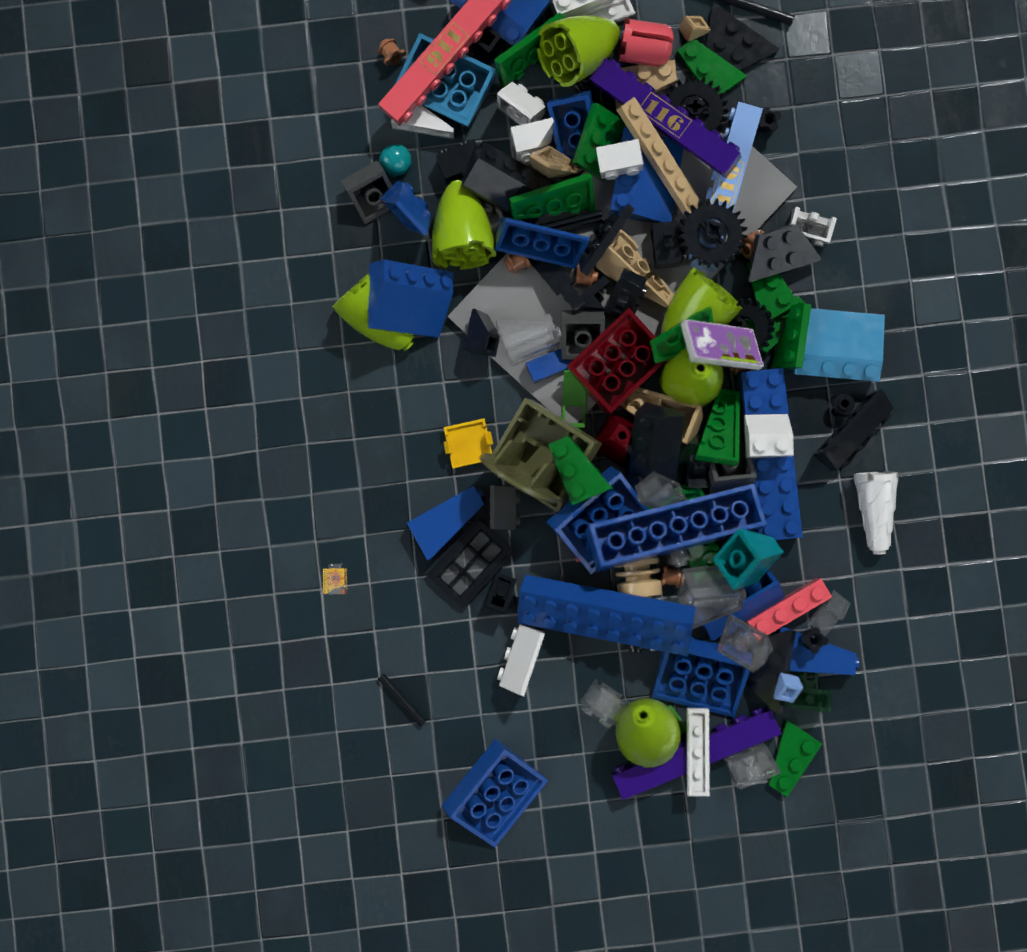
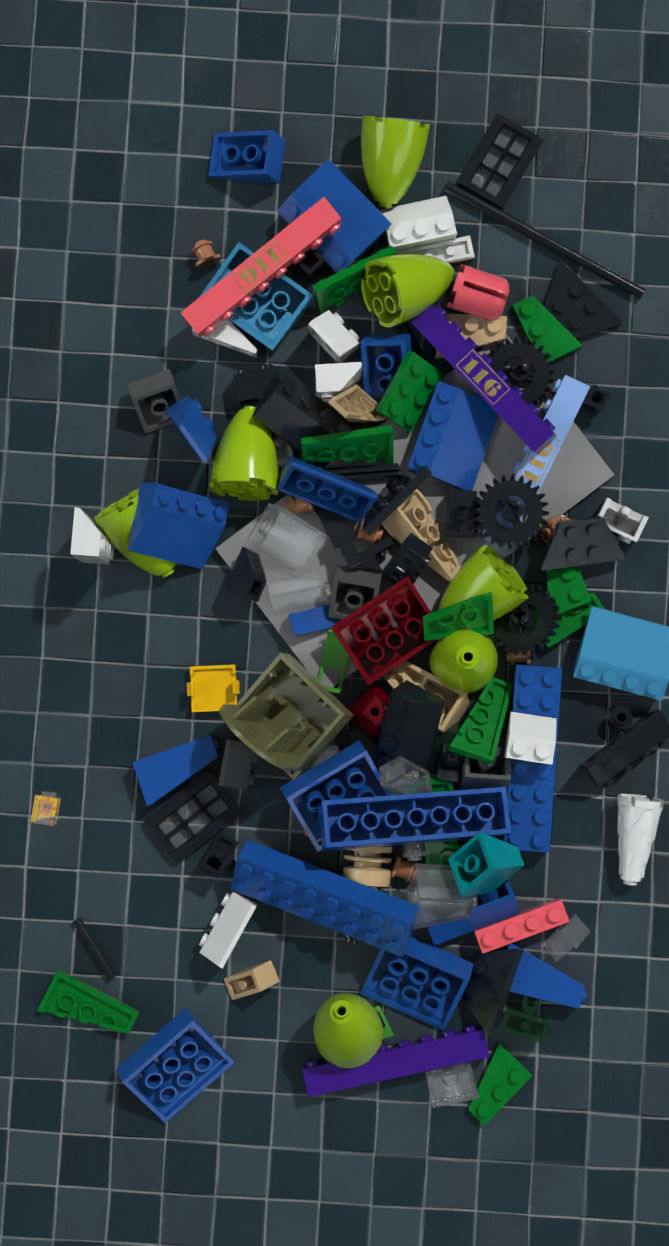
camera: 15 degrees right, 0 degrees up
teal hair [379,144,412,178] -> none
green wing [548,436,613,505] -> none
clear brick [580,679,630,728] -> none
white brick [596,139,644,180] -> none
tan plate [617,97,703,218] -> none
tan slope [679,16,710,41] -> none
tile [681,319,764,370] -> none
white tile [686,708,710,796] -> none
clear slope [717,614,772,672] -> none
green wing [770,303,811,370] -> none
light blue slope [773,673,803,703] -> none
black brick [801,627,829,653] -> none
none -> green wing [37,969,140,1034]
none -> white slope [70,507,114,565]
none -> tan slope [224,960,280,1000]
none -> clear slope [246,503,327,575]

